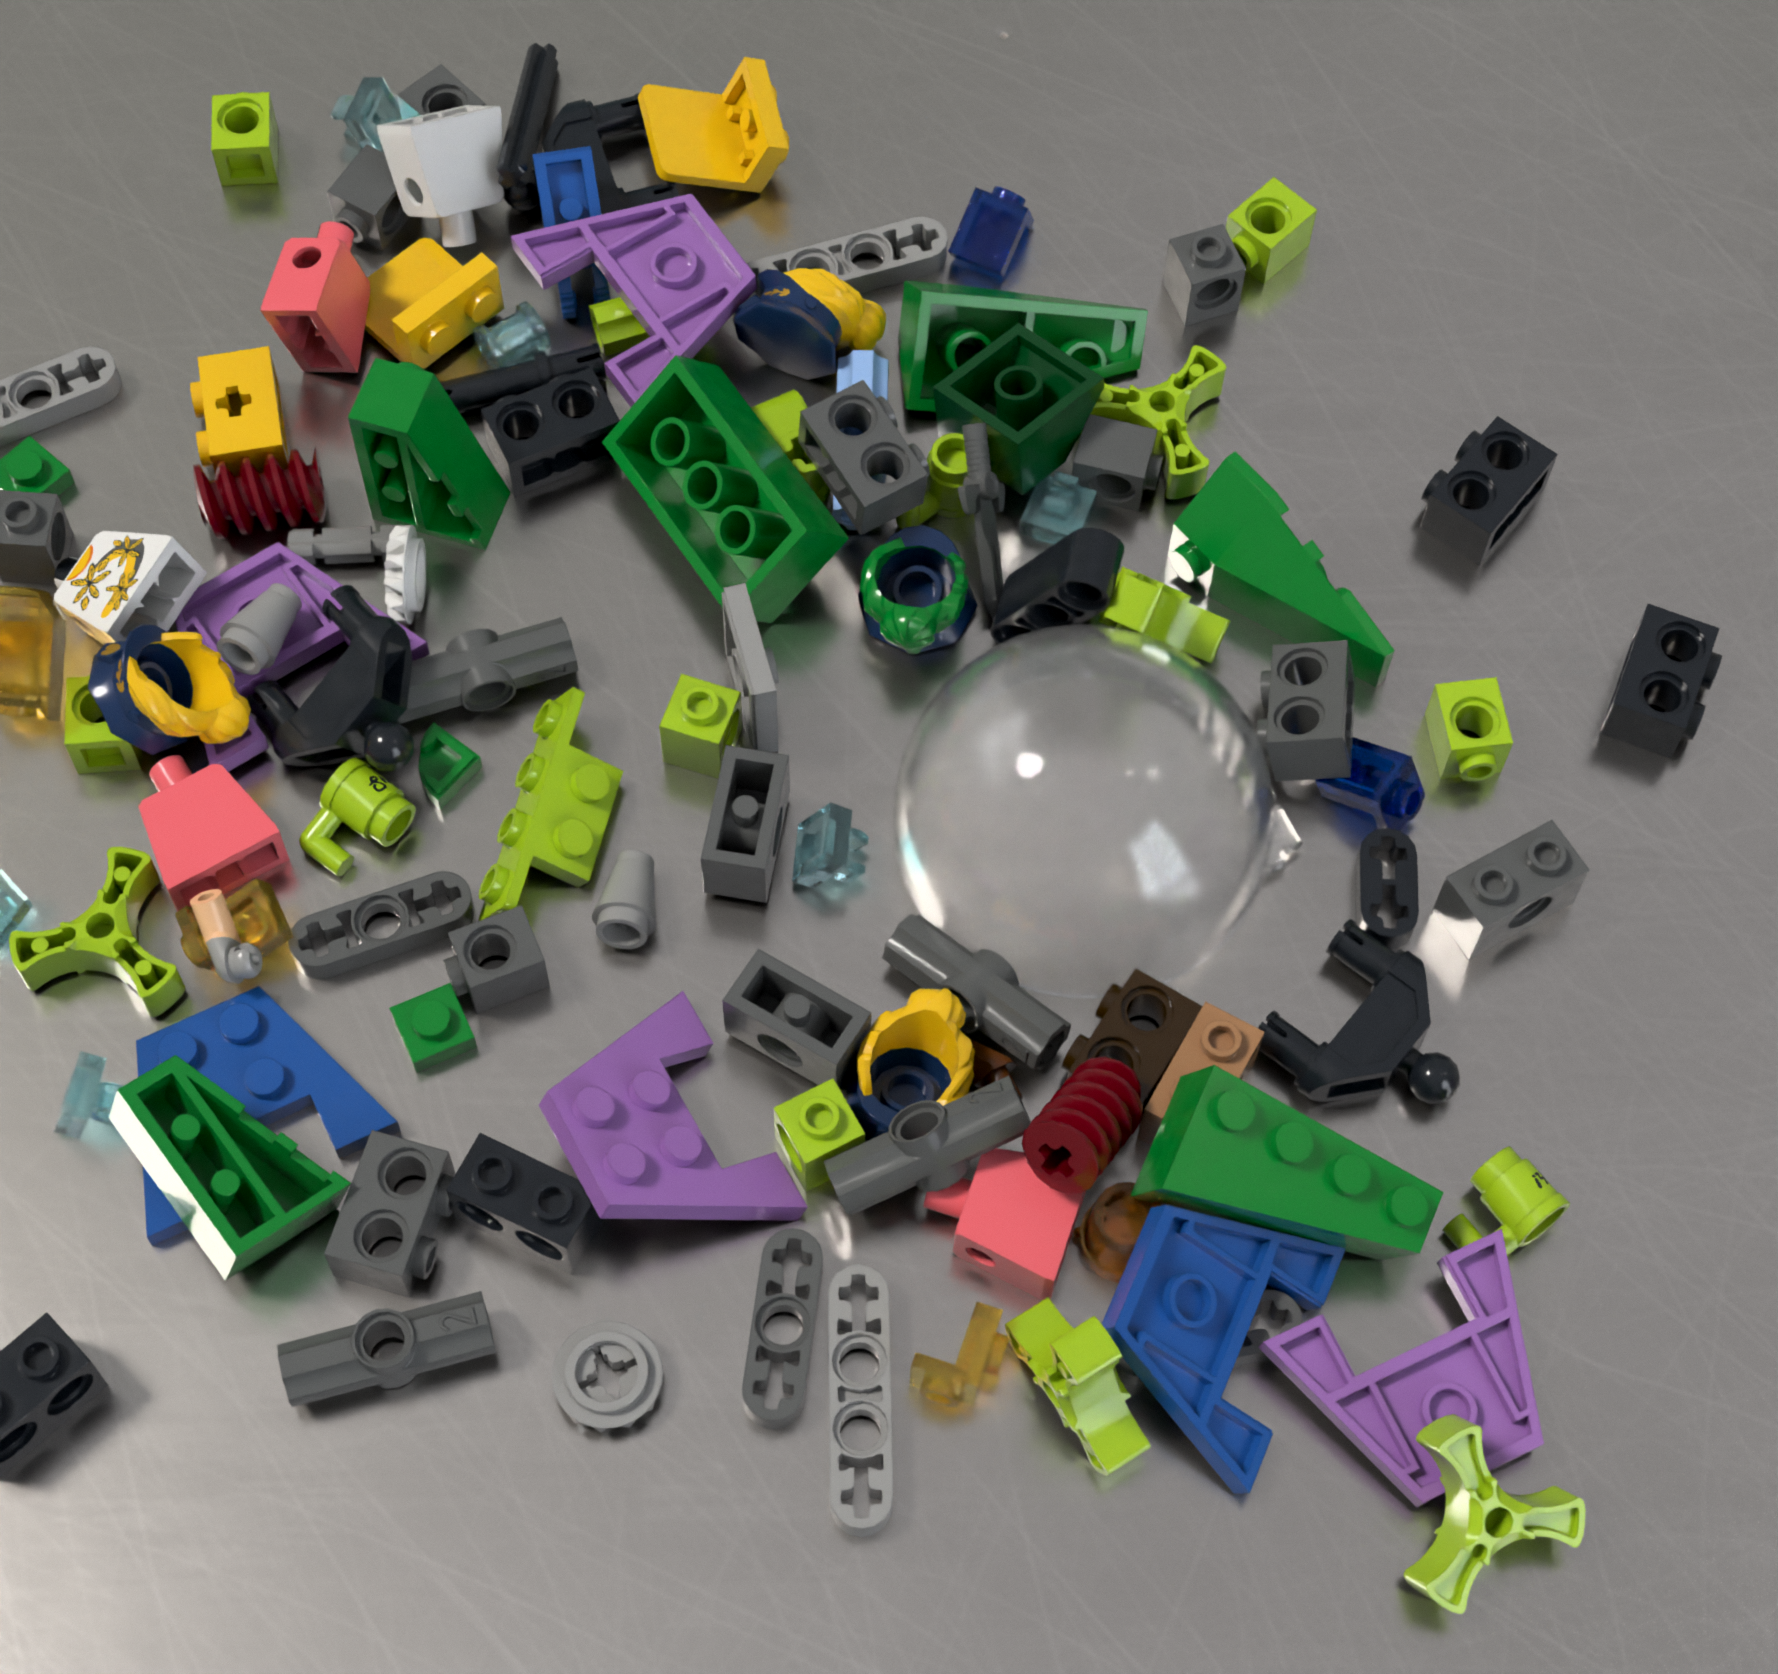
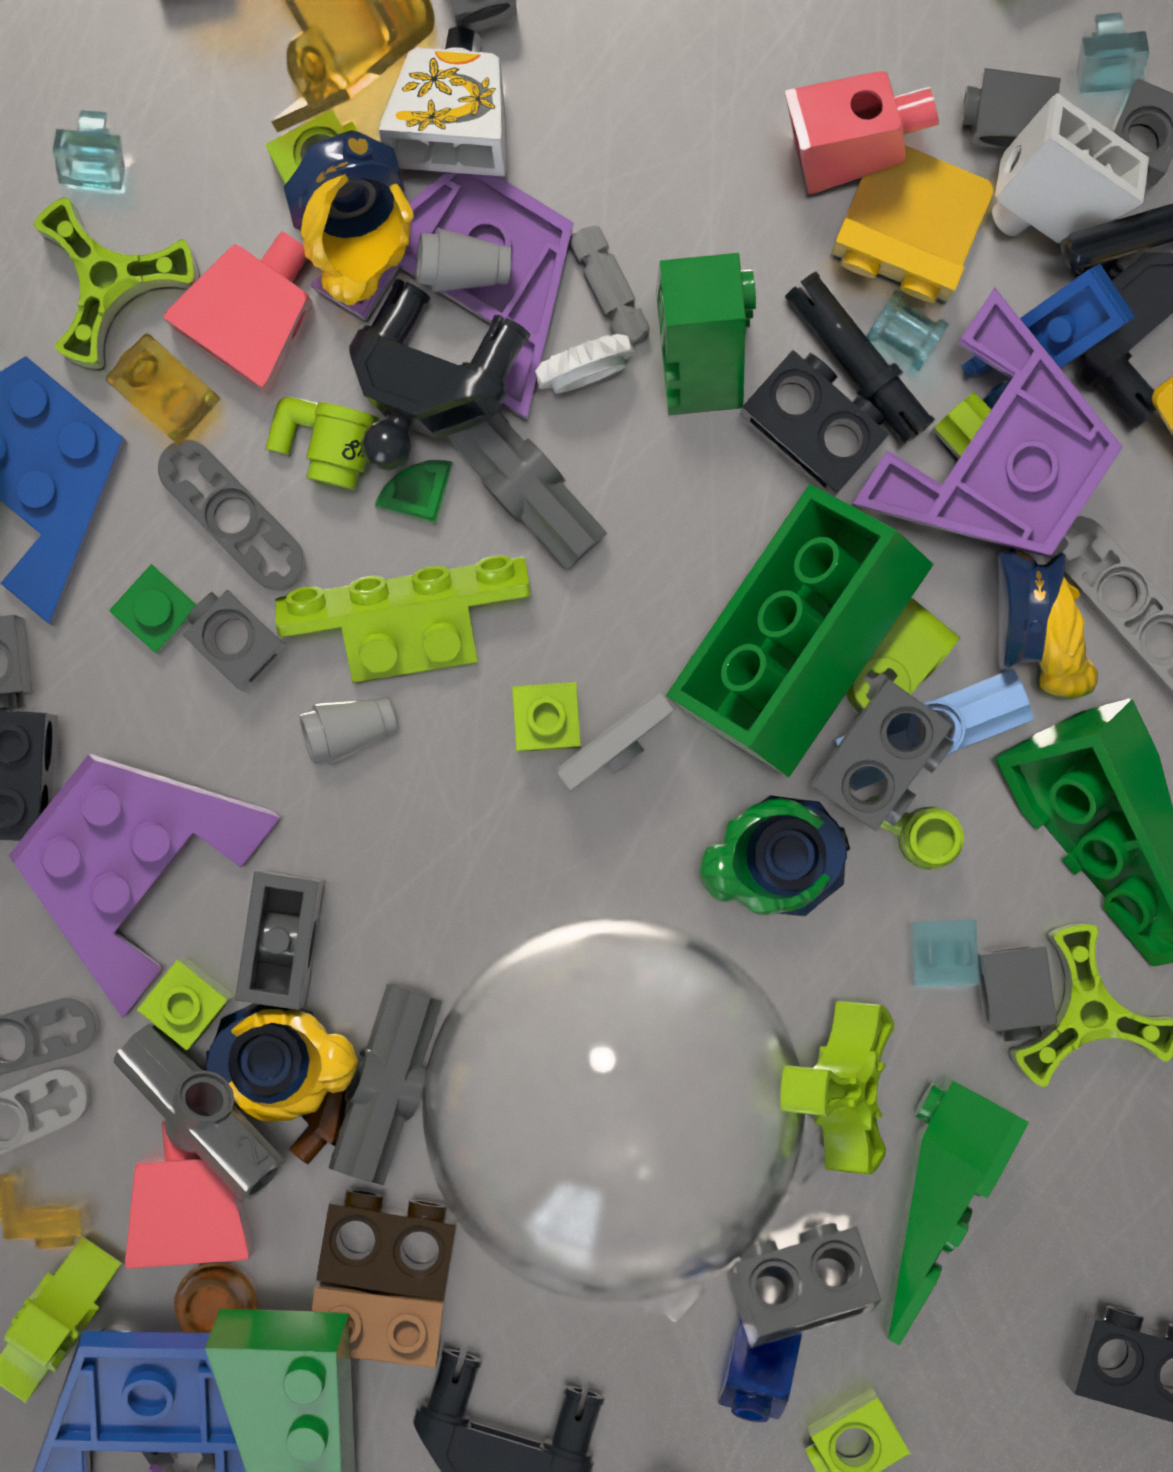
camera: 70 degrees right, 25 degrees up
yellow brick [190,346,289,476] -> none
arm [190,889,263,984] -> none
dark red piece [193,447,327,540] -> none
dark grey brick [701,745,790,903] -> none
clear light blue tile [792,802,869,889] -> none
dark green slope [933,323,1105,495] -> none
dark grey sword [958,423,1005,620] -> none
black beam [991,527,1124,653] -> none
dark red piece [1022,1057,1143,1194] -> none
black beam [1355,828,1419,950] -> none

